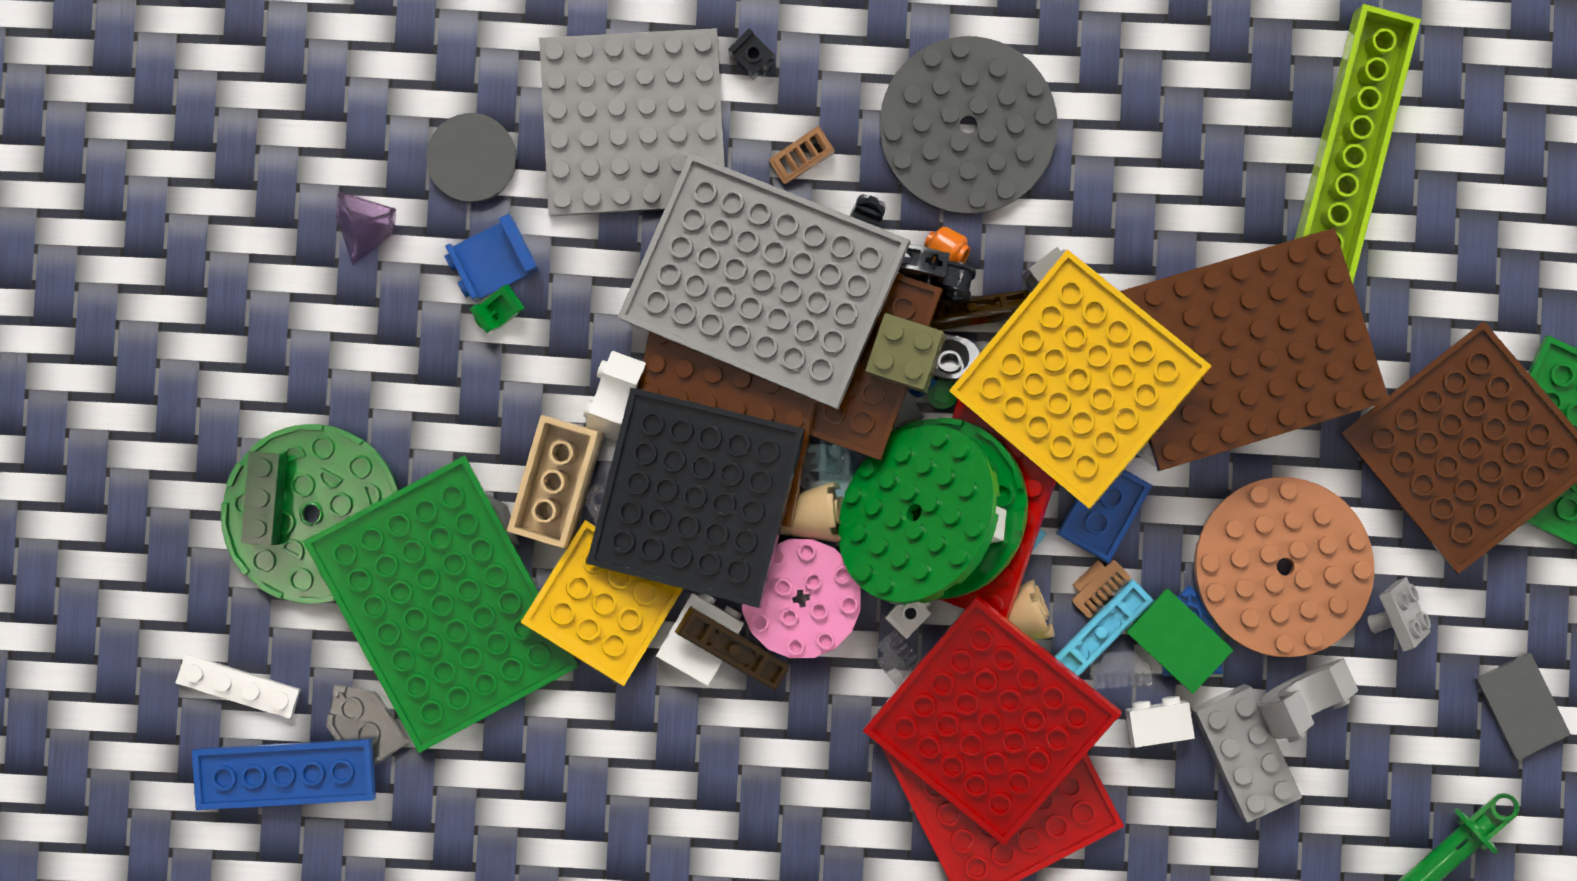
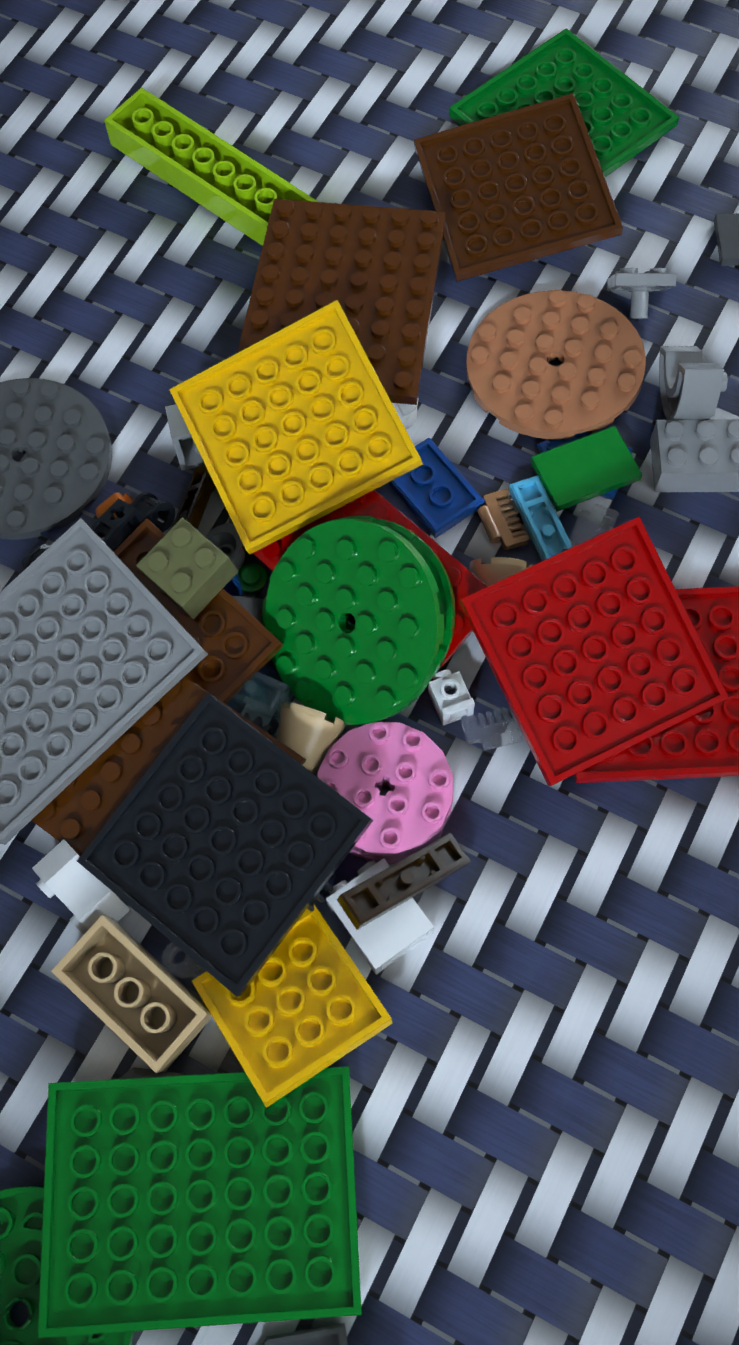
camera: 60 degrees left, 20 degrees down
white brick [1125,696,1195,748] -> none

